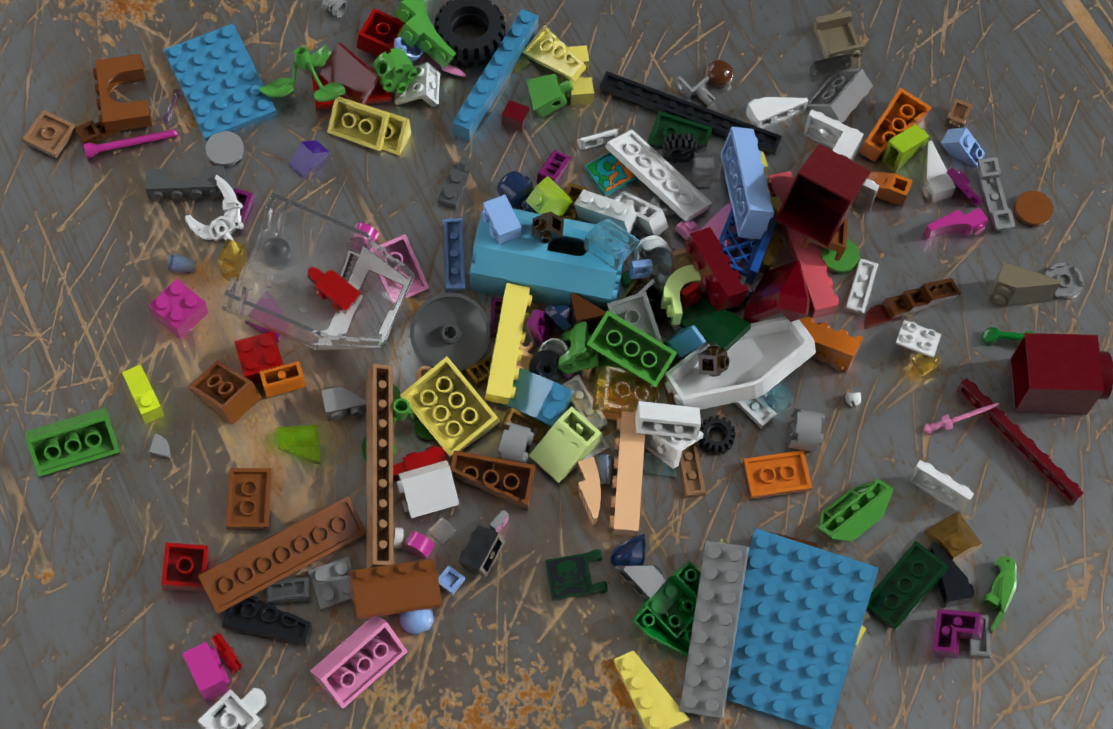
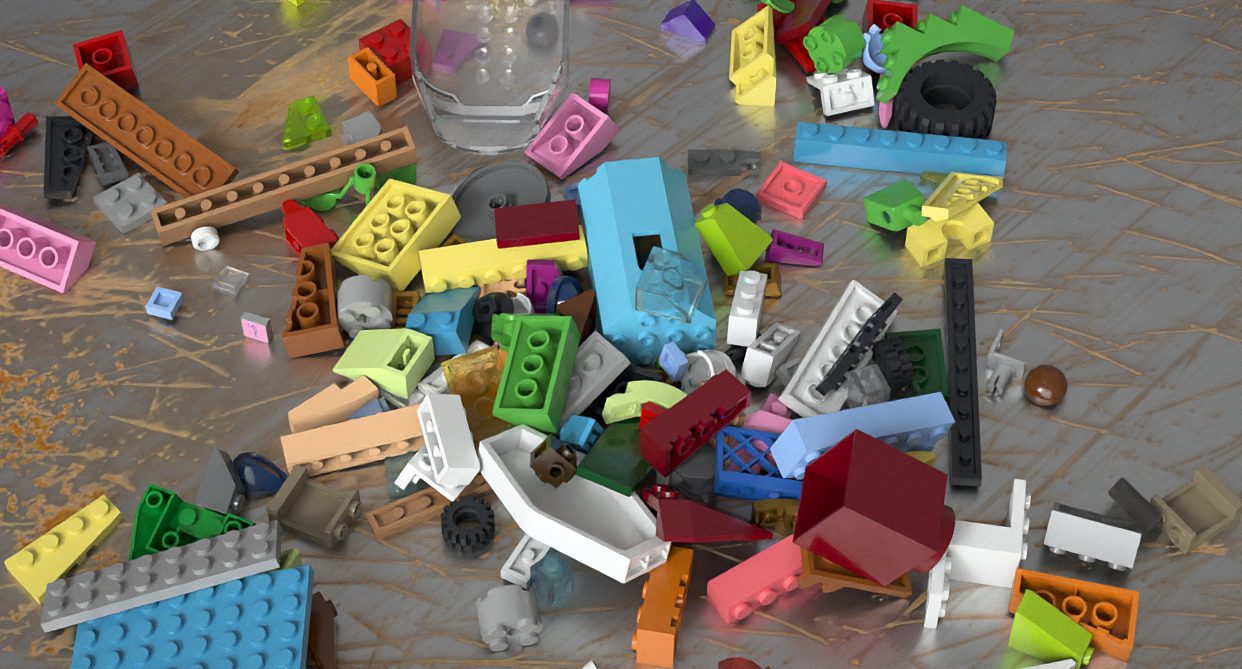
camera: 75 degrees right, 15 degrees down
light grey tile [149,433,171,459] -> none
dark orange slope [188,360,262,425] -> none
dark orange plate [226,468,272,530] -> none
red hinge [307,266,361,314] -> none
dark orange slope [349,559,442,619] -> none
white brick [397,460,459,518] -> none
light blue hair [399,609,434,635] -> none
dark pink piece [403,531,435,560] -> none
black brick [459,525,506,578] -> none
light blue brick [481,195,522,245] -> none
dark red panel [501,100,530,132] -> none
dark brown brick [531,211,564,244] -> none
flag [545,549,608,601] -> none
white slope [577,129,618,151] -> none
tile [584,152,637,197] -> none
orange plate [743,450,812,499] -> none
white slope [746,97,808,129] -> none
bright green tile [821,239,859,274] -> none
white tile [844,258,878,316] -> none
orange slope [867,172,913,207] -> none
none -> dark tan panel [267,464,362,550]
none -> dark red tile [494,199,580,249]
none -> coral tile [756,161,827,220]
none -> black wing [815,292,903,396]

